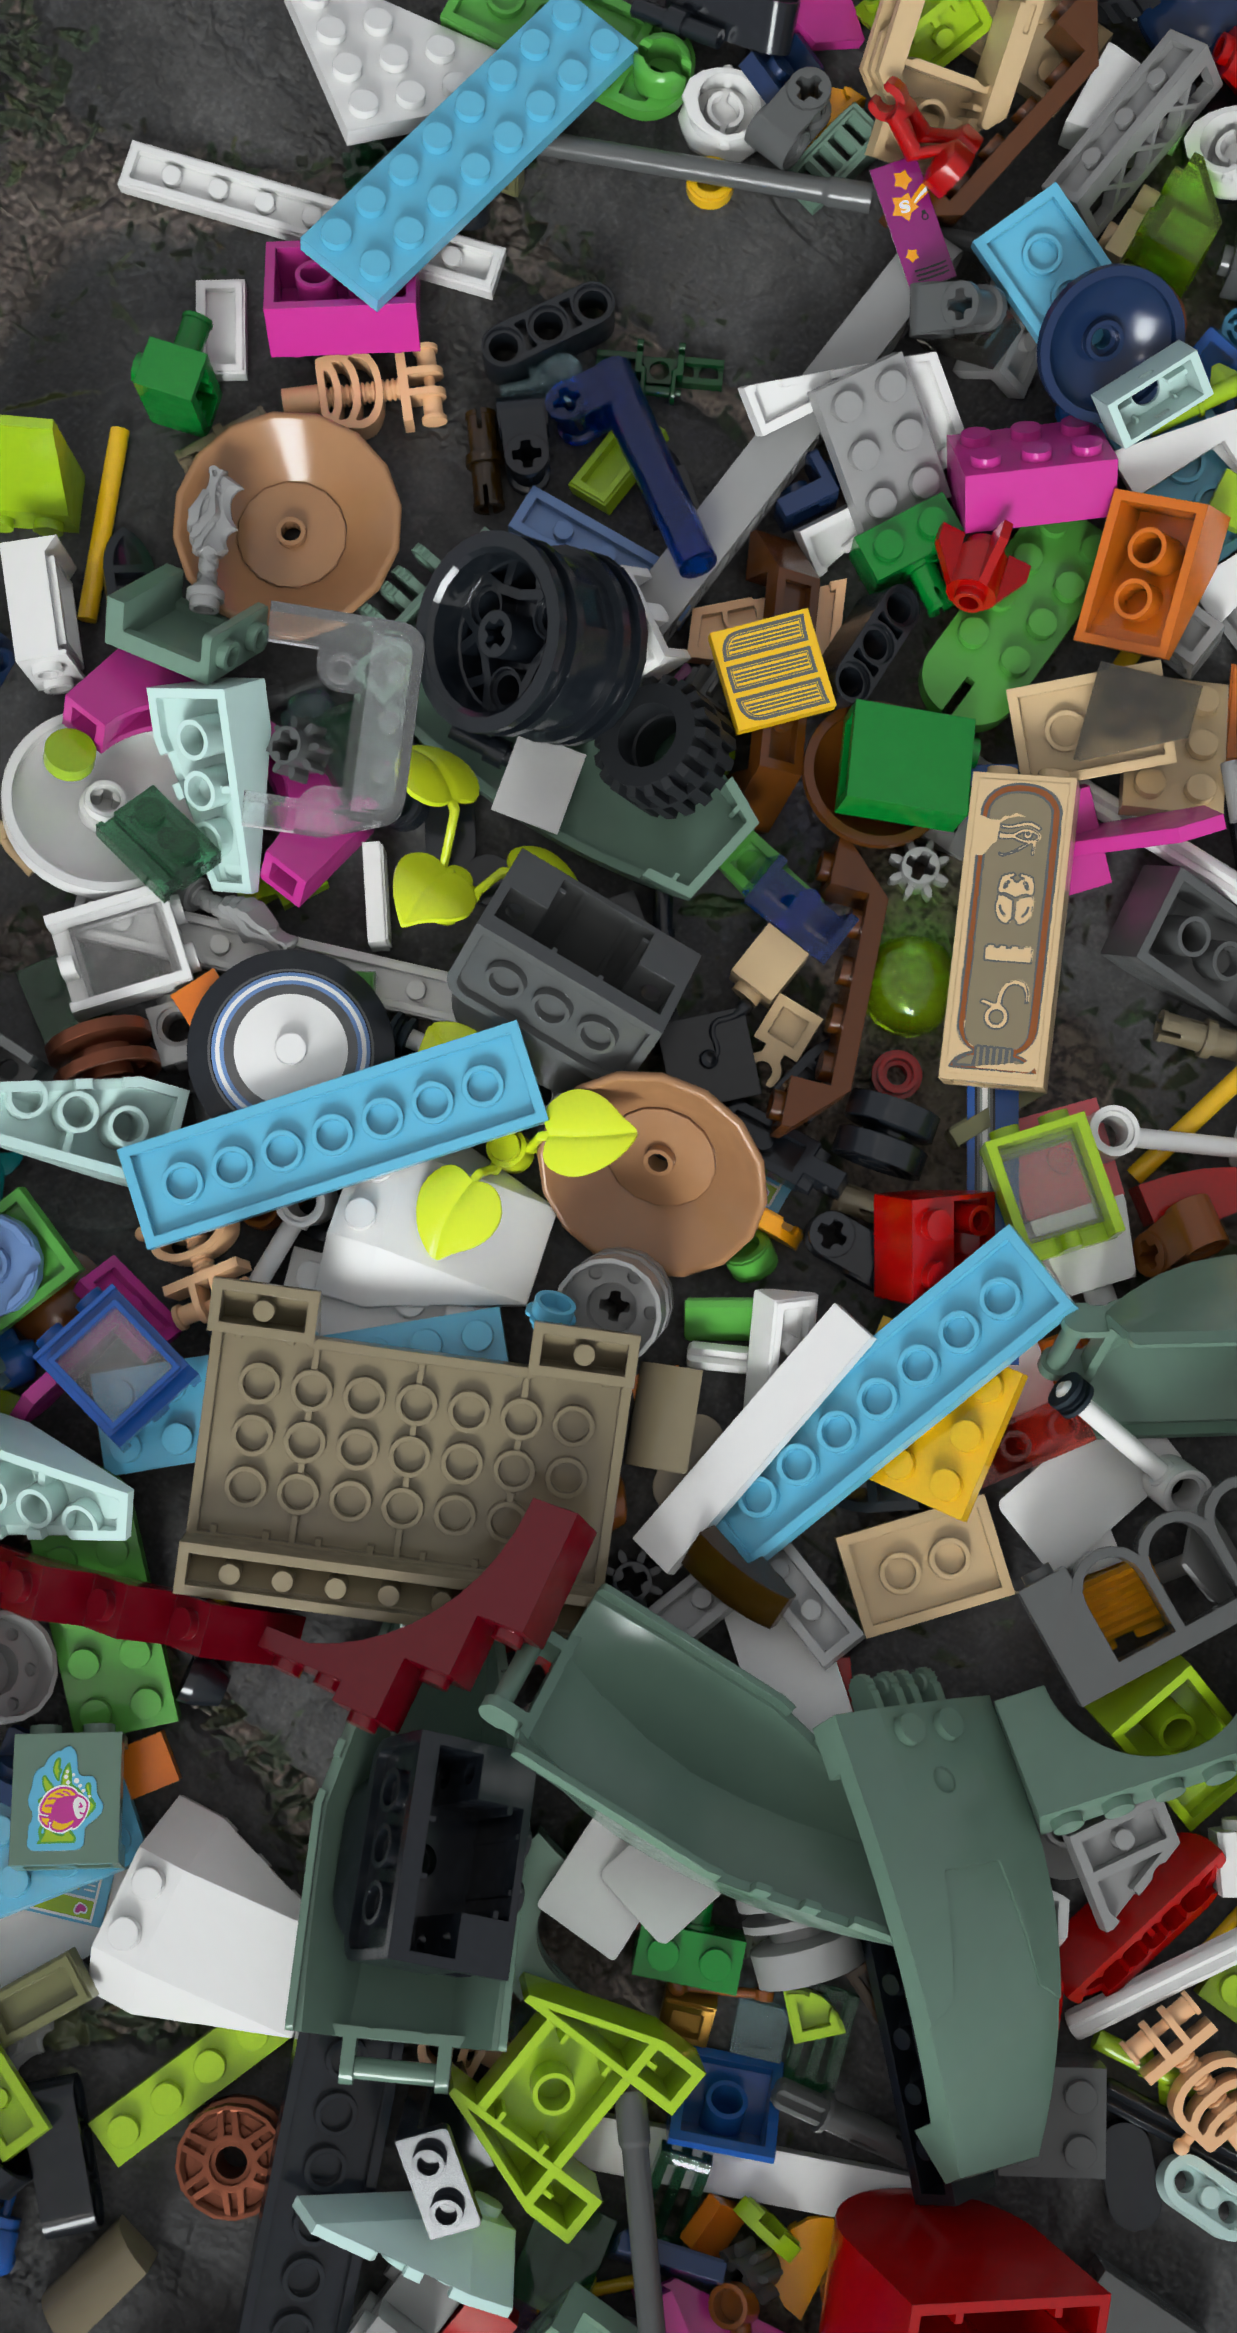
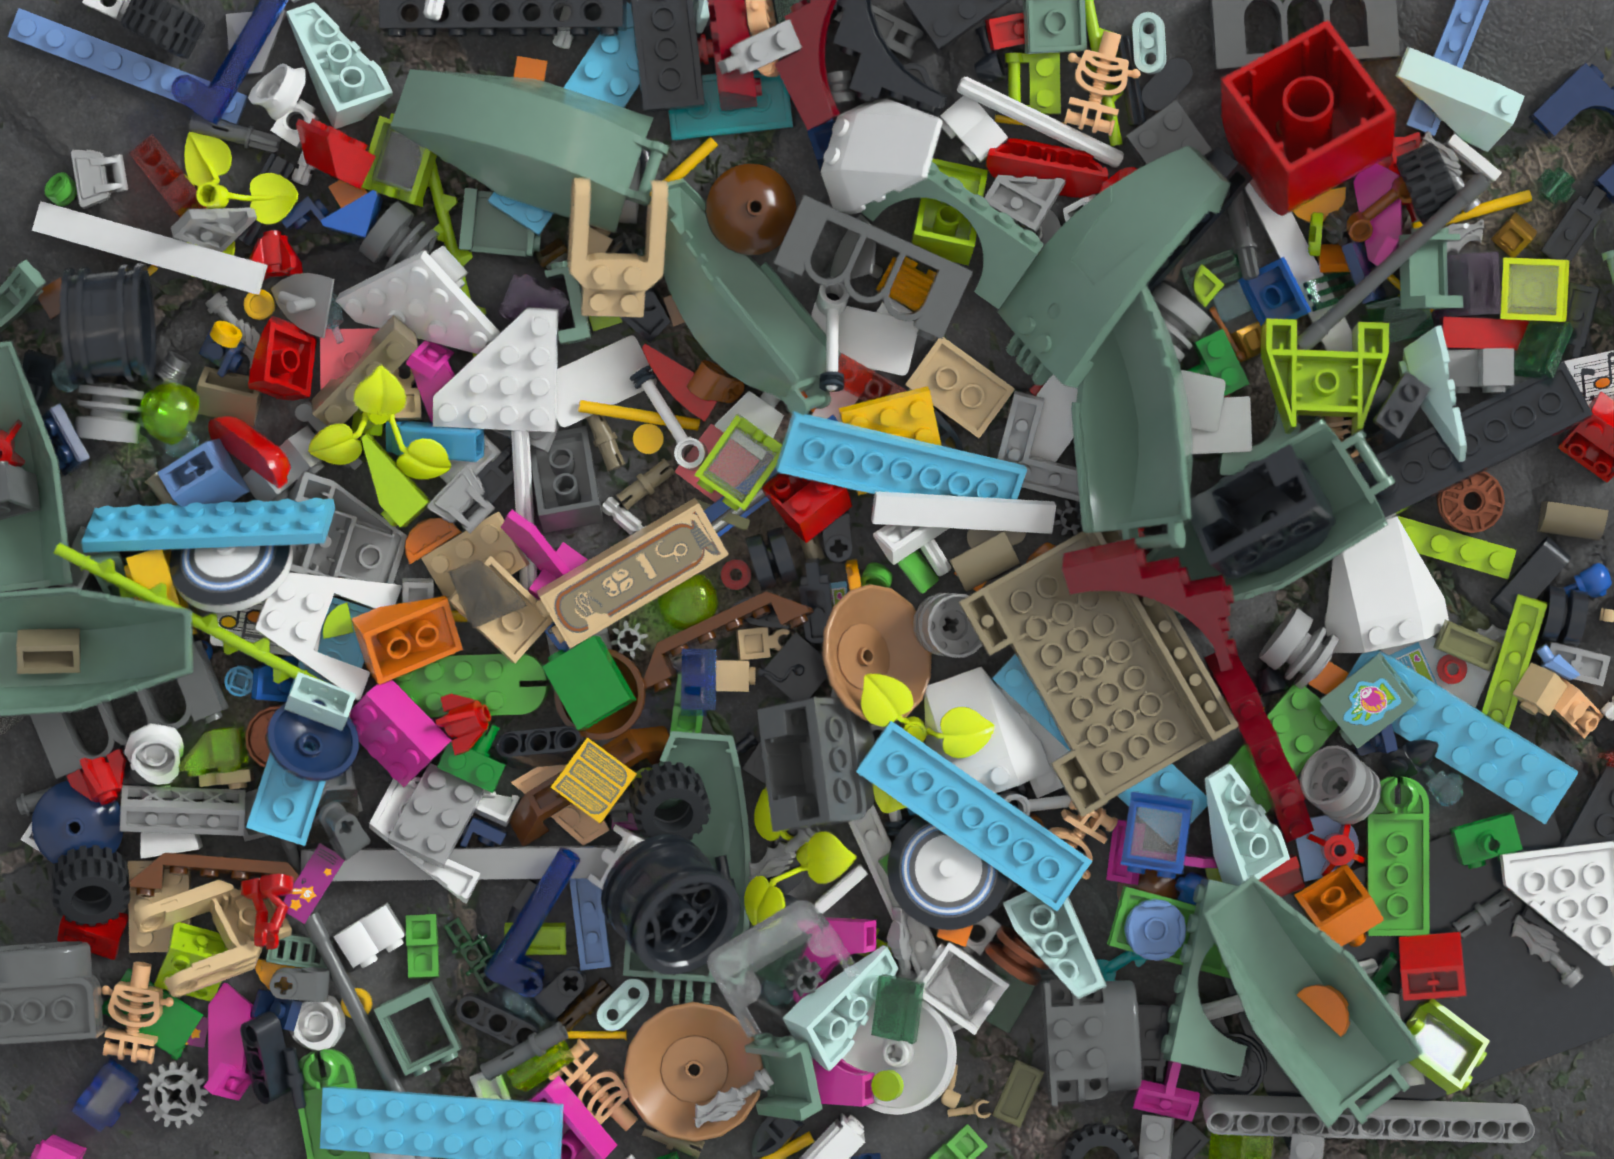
camera: 120 degrees left, 5 degrees up
white sticker [491,736,586,835] -> none
medium azure plate [525,1290,576,1329] -> none
dark brown slope [681,1525,796,1629] -> none
none -> white brick [334,902,406,968]
none -> sand green window [374,980,463,1077]
none -> bright green slope [406,914,440,979]
none -> dark grey pin [480,1022,568,1081]
none -> clear neon green hinge [507,1040,575,1092]
none -> yellow piece [567,1029,627,1041]
none -> light aqua plate [597,978,649,1031]
none -> white axle [601,497,646,535]
none -> dark tan pin [616,458,676,511]
none -> yellow tile [633,424,664,454]
none -> light grey piece [748,827,820,881]
none -> light grey wheel [1258,608,1339,689]
none -> red plate [1436,654,1467,684]

